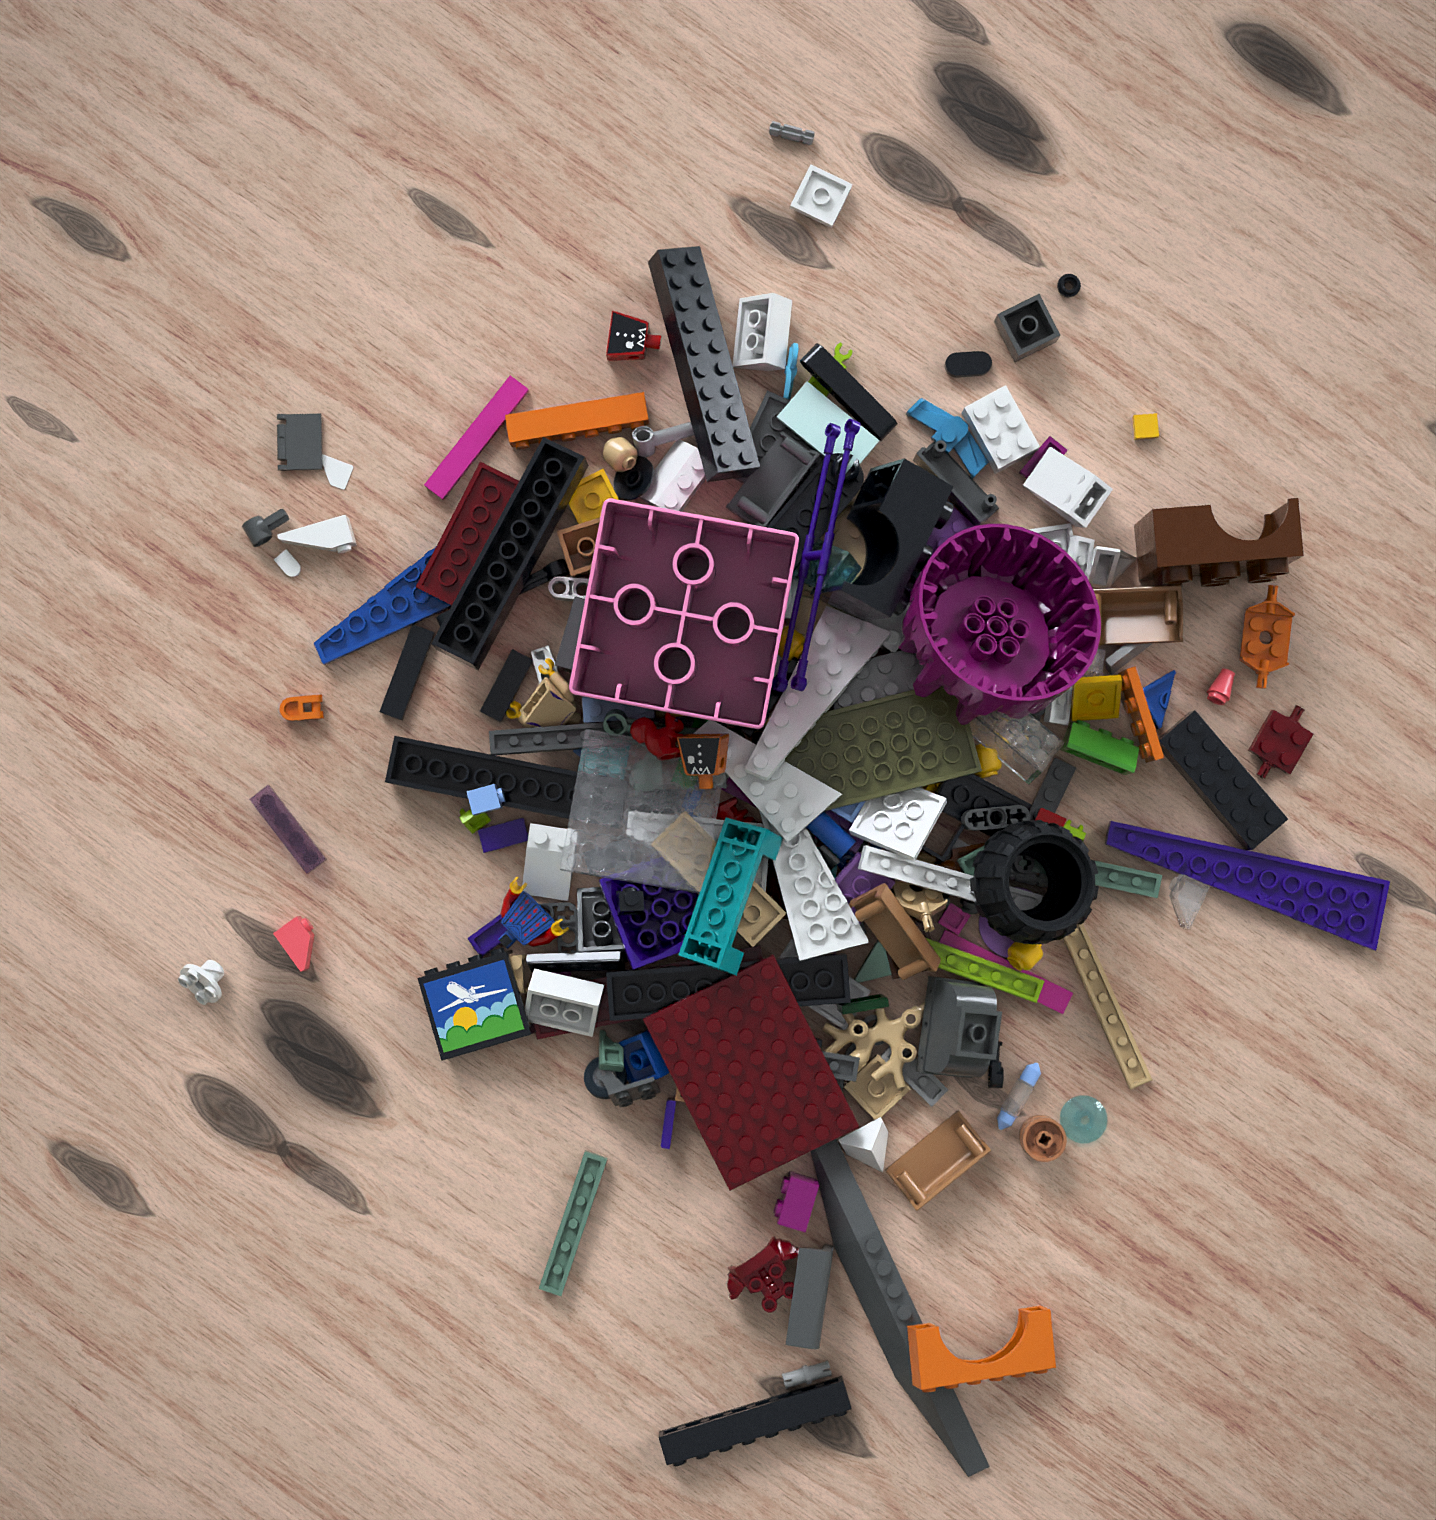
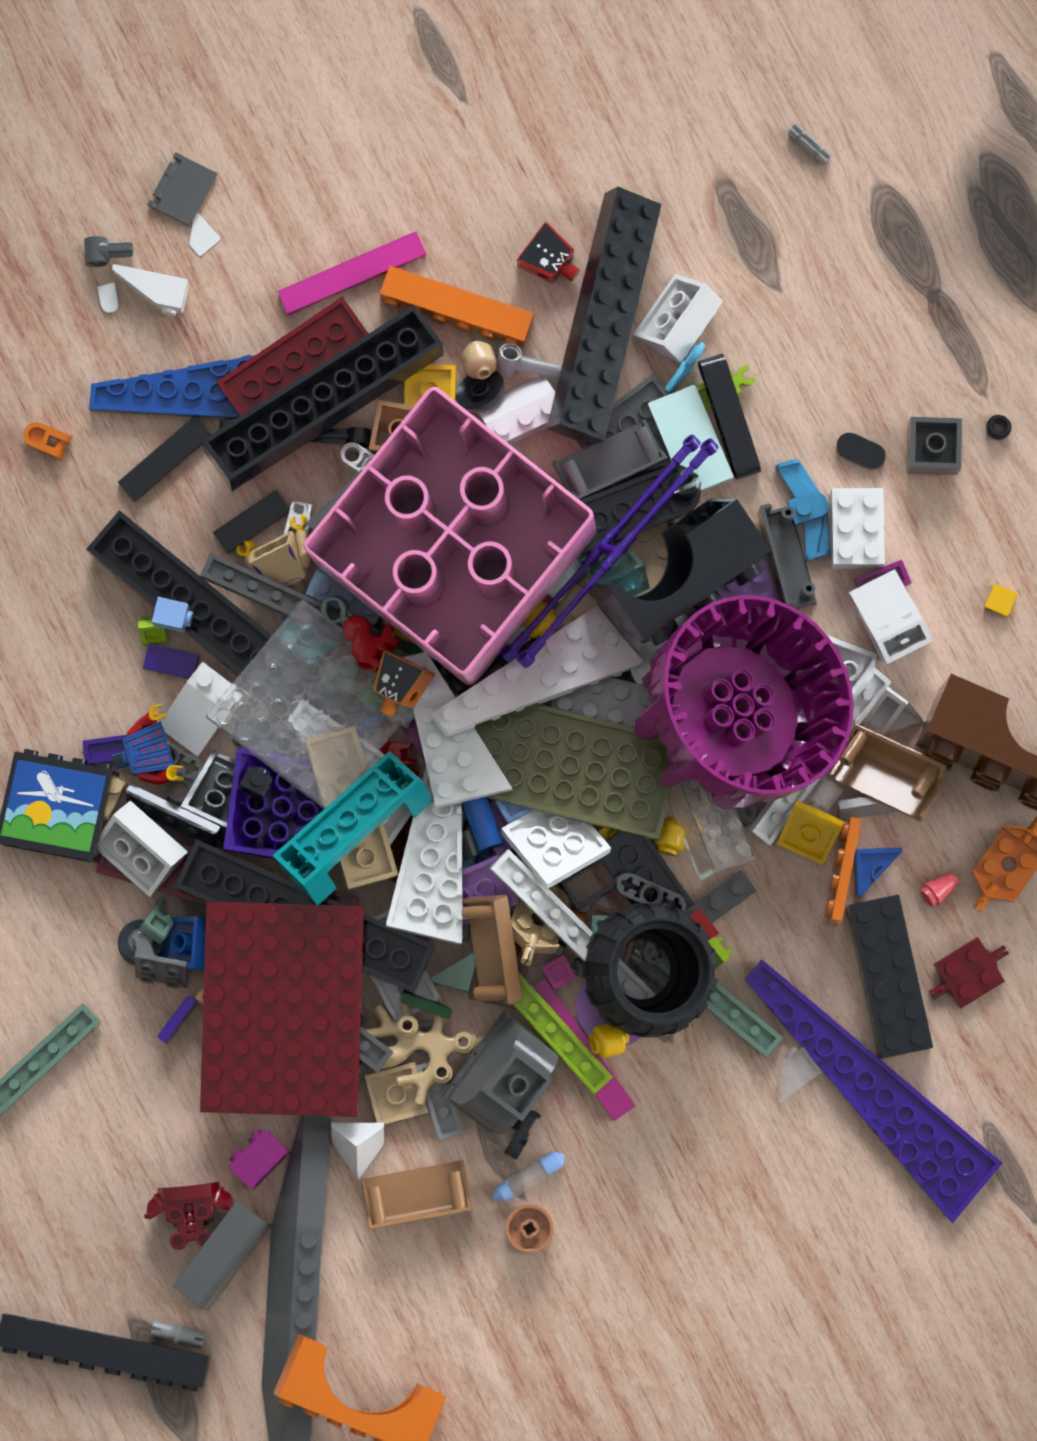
camera: 25 degrees right, 5 degrees down
white plate [790,165,853,228] -> none
bright green slope [1059,720,1139,775] -> none
clear light blue dish [1060,1095,1107,1143] -> none
tan tile [1063,923,1152,1089] -> none

